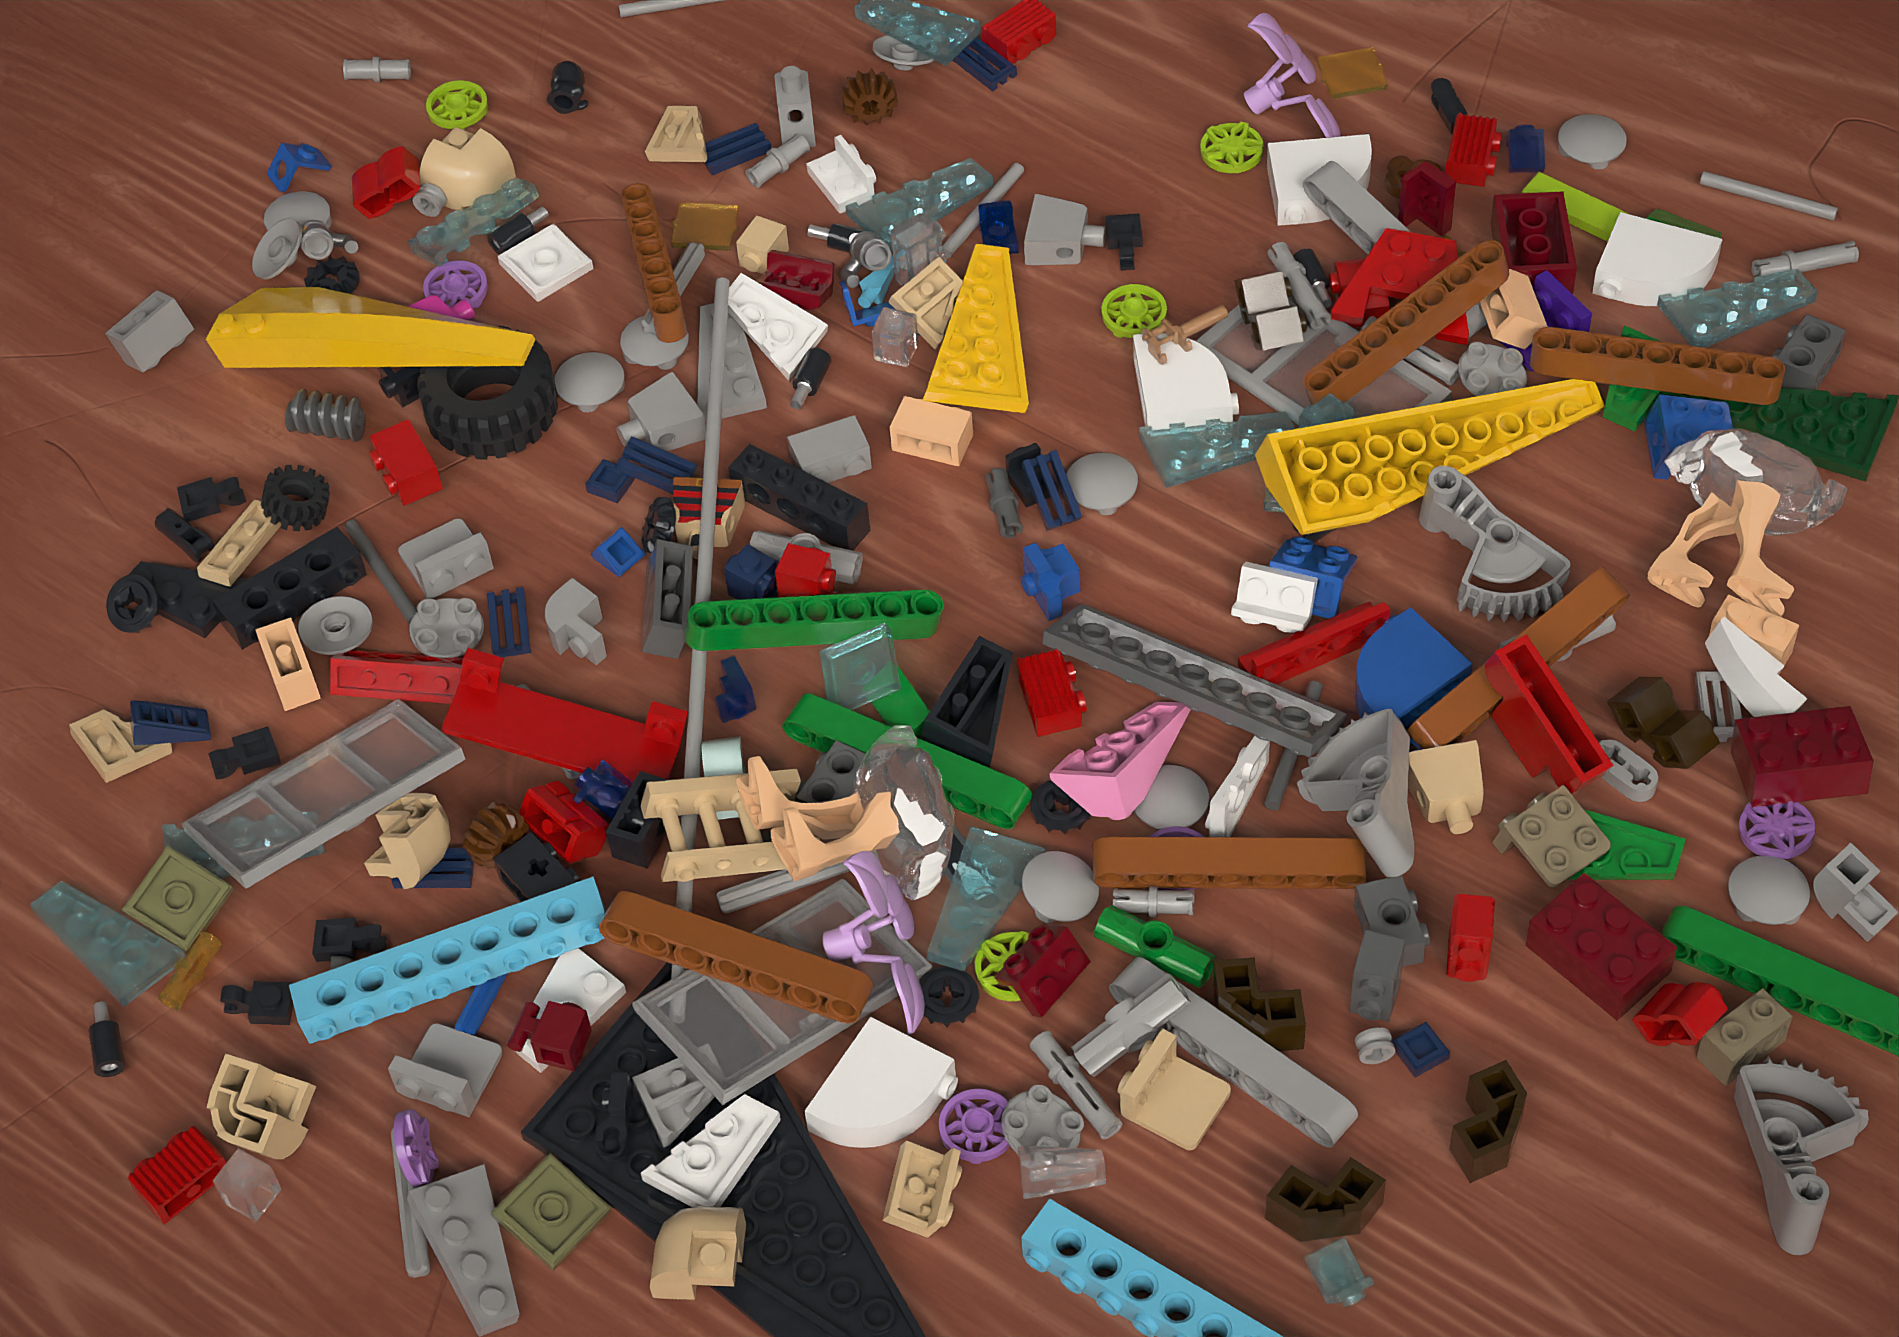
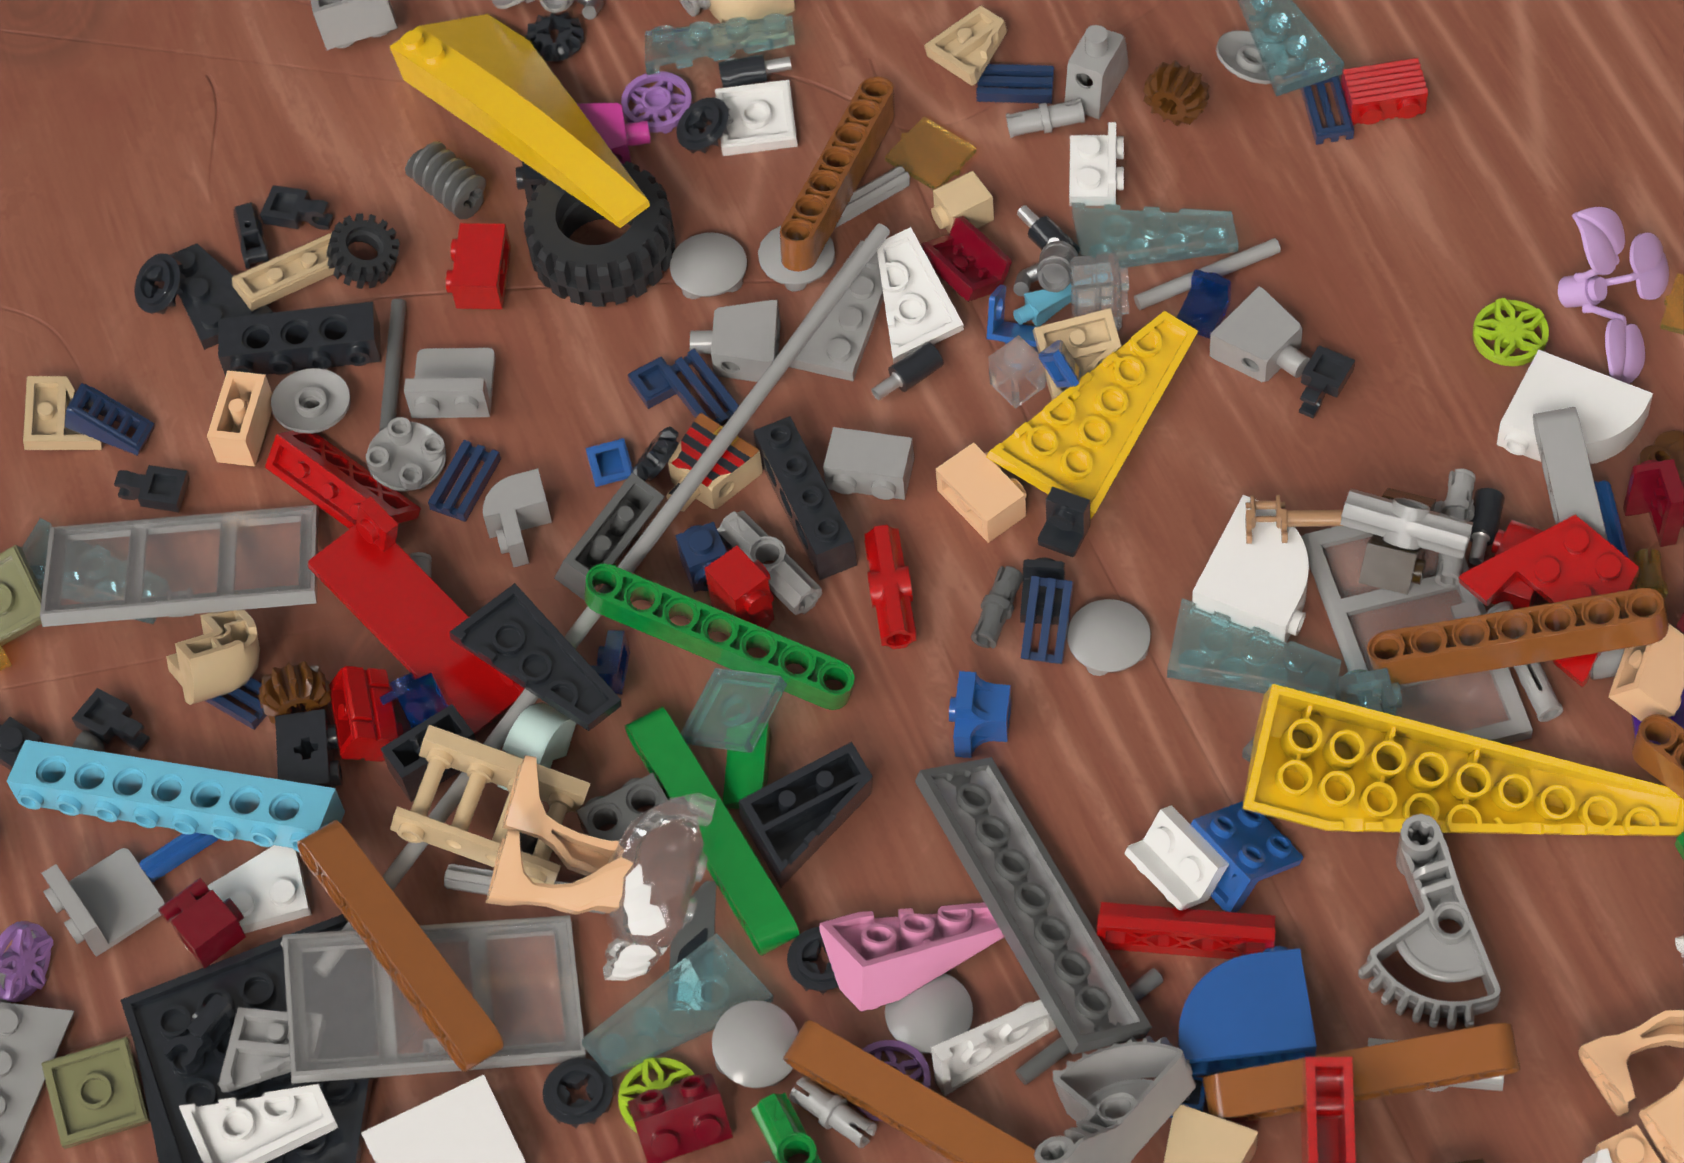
camera: 35 degrees right, 5 degrees up
lavender plant [823,851,925,1035] -> none
red brick [1017,648,1087,737] -> none
lime wheel [1102,284,1167,338] -> none
light grey dish [1458,342,1527,396] -> none
none -> black wing [449,583,622,731]
none -> black gear [676,97,733,154]
none -> red piece [864,525,916,649]
none -> blue slope [1038,340,1081,388]
none -> black bracket [1038,487,1090,557]
none -> light grey piece [1340,489,1473,559]

